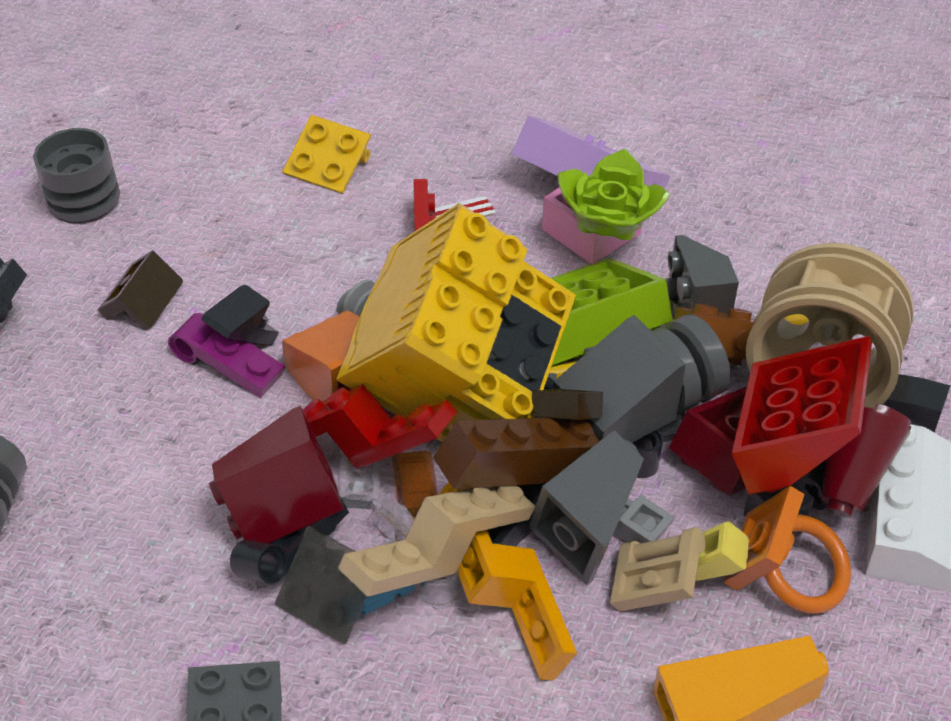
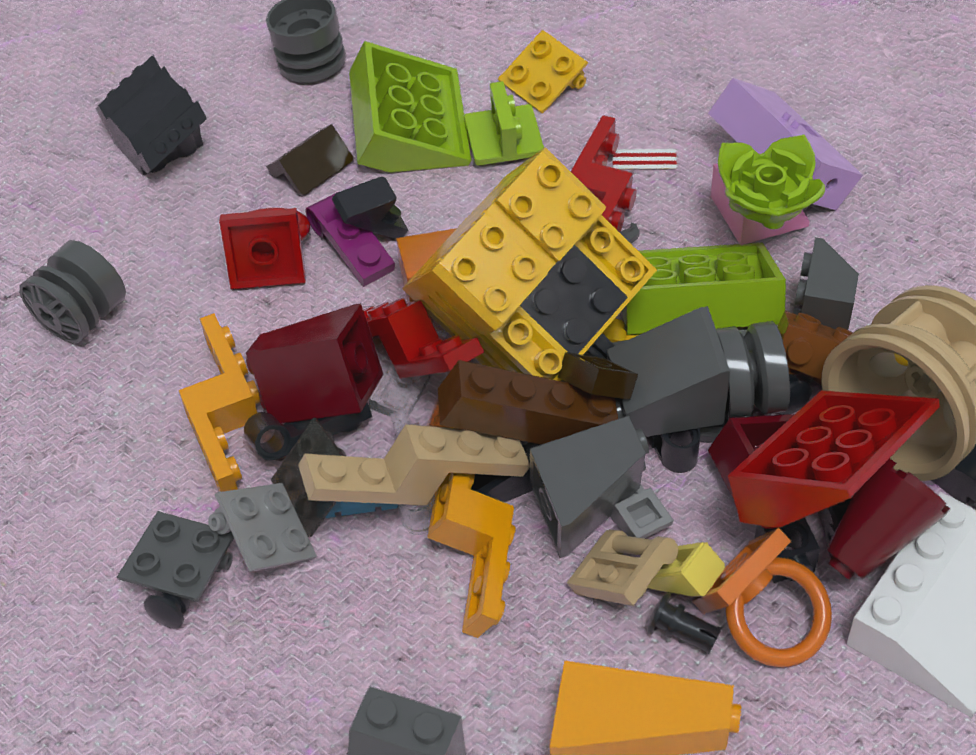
camera: 30 degrees right, 5 degrees up
none -> light orange bracket [178,313,260,492]
none -> light grey hinge [208,483,317,572]
none -> red tile [219,208,311,289]
none -> lime slope [349,41,471,173]
none -> lime bracket [464,81,544,165]
none -> black pin [648,592,722,654]

